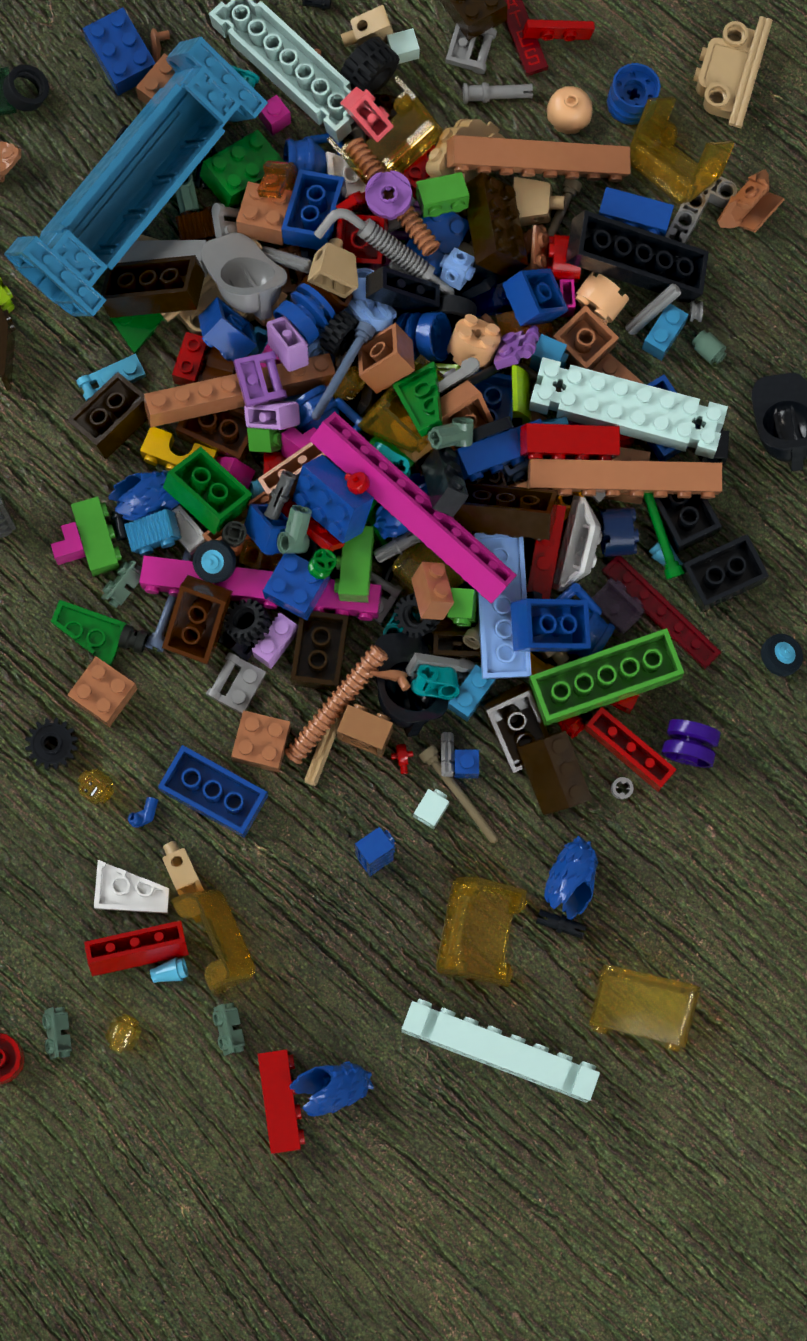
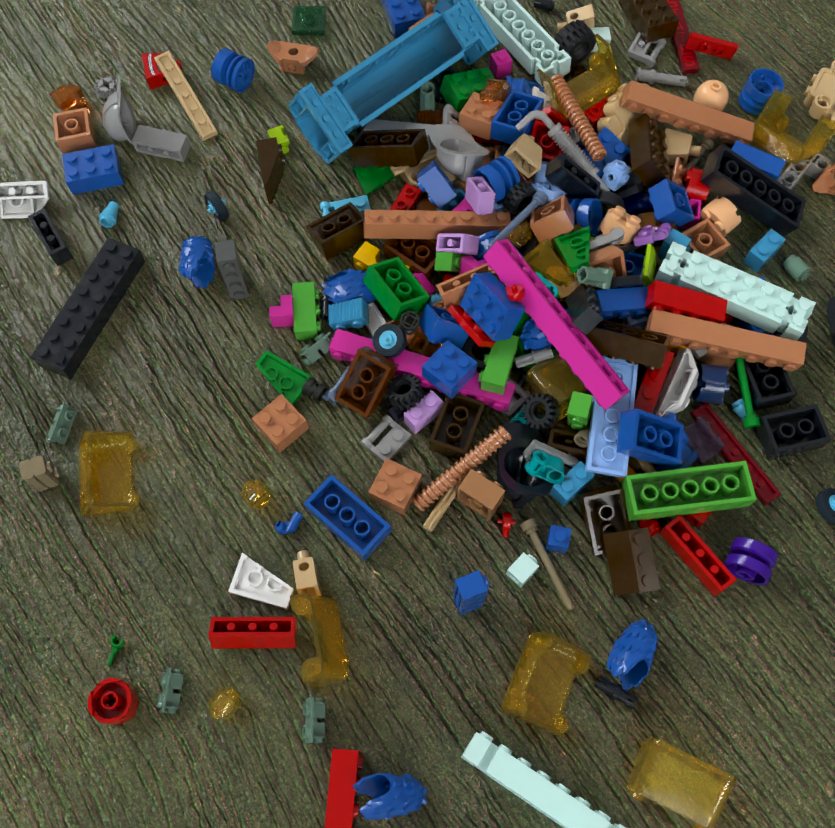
camera: 15 degrees right, 10 degrees down
black tyre [3,64,50,112] -> none
black gear [25,718,79,771] -> none
medium azure cone [150,957,188,983] -> none
medium lavender plate [233,351,288,408] -> none
light grey axle [262,246,312,273] -> none
dark grey pin [264,470,296,520] -> none
sand green piece [277,505,312,554] -> none
green wheel [308,548,337,579] -> none
coral brick [340,87,394,143] -> none
medium lavender plate [365,170,413,220] -> none
nougat bar [369,670,411,691] -> none
nougat brick [411,562,454,620] -> none
bright green brick [416,172,469,218] -> none
light grey axle [441,732,455,777] -> none
light grey bush [611,777,634,800] -> none
light grey axle [625,284,681,335] -> none
light grey bush [689,301,703,322] -> none

